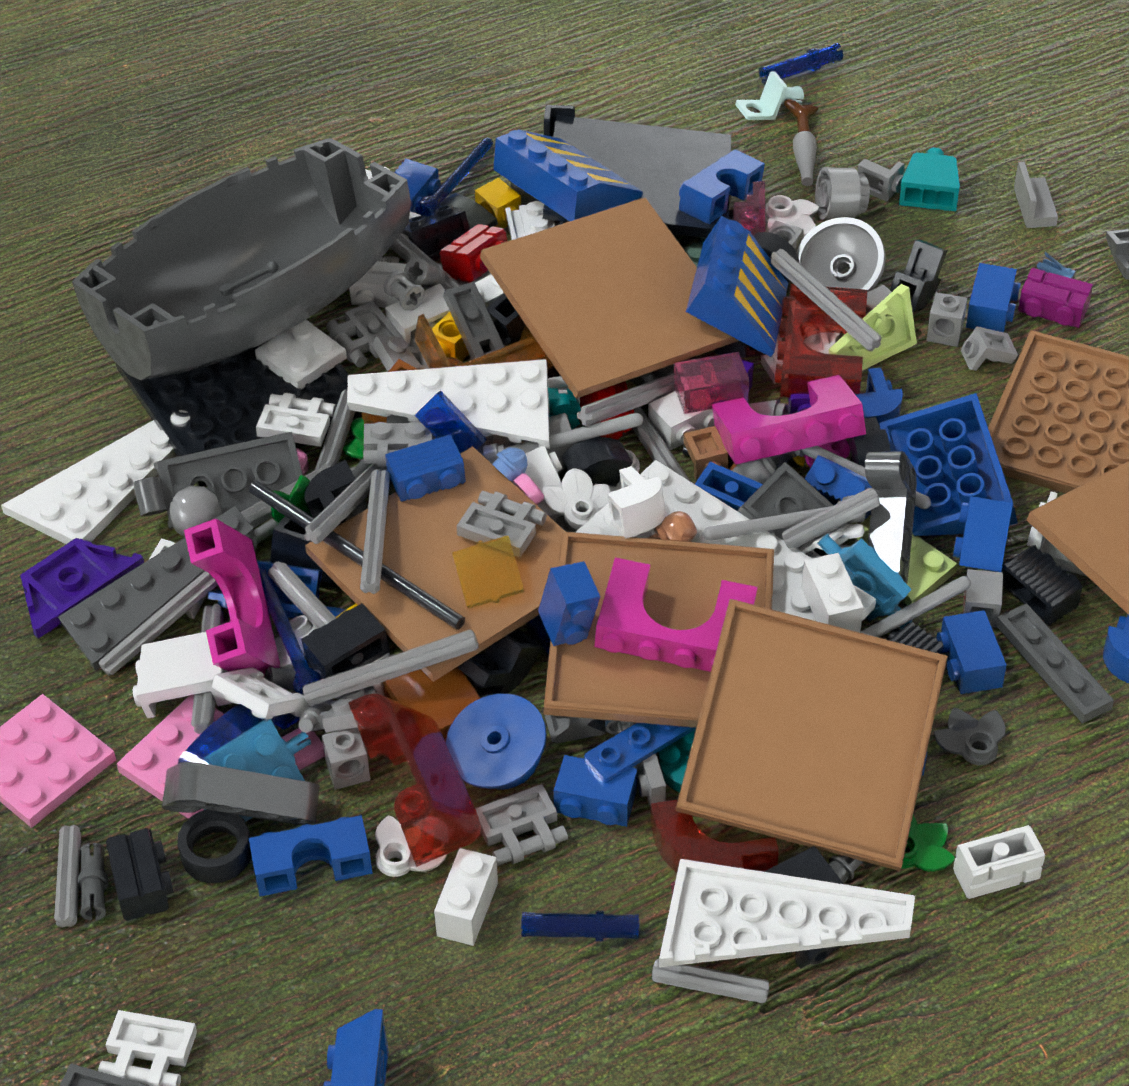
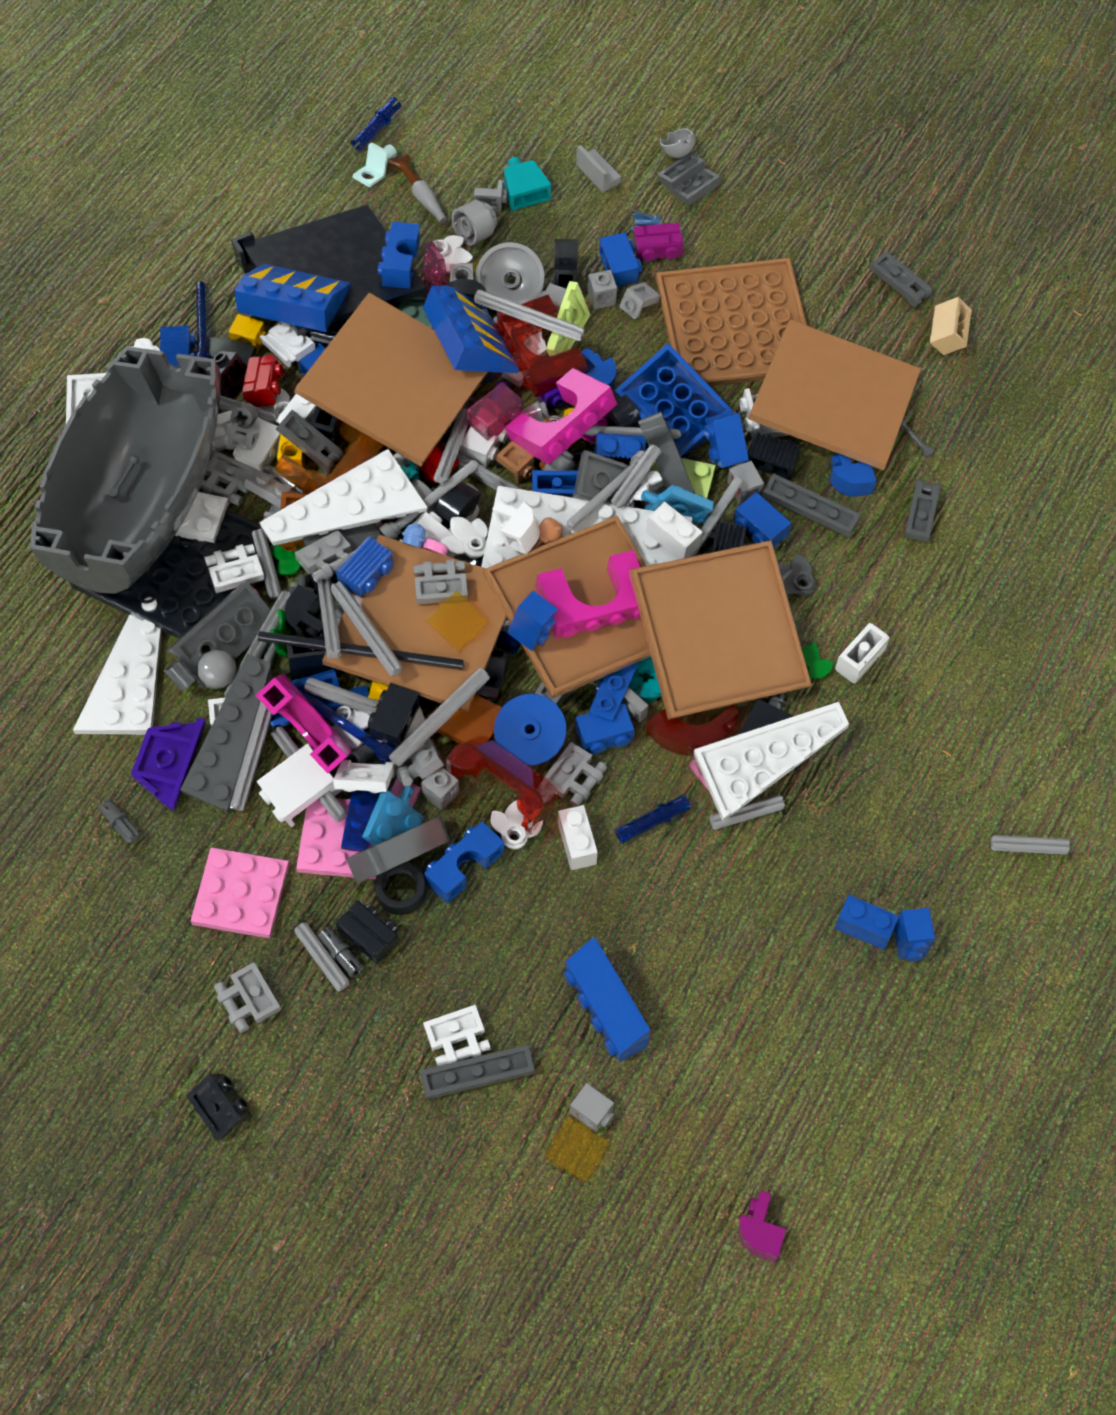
camera: 35 degrees left, 15 degrees up
clear blue plate [415,391,487,454] -> none

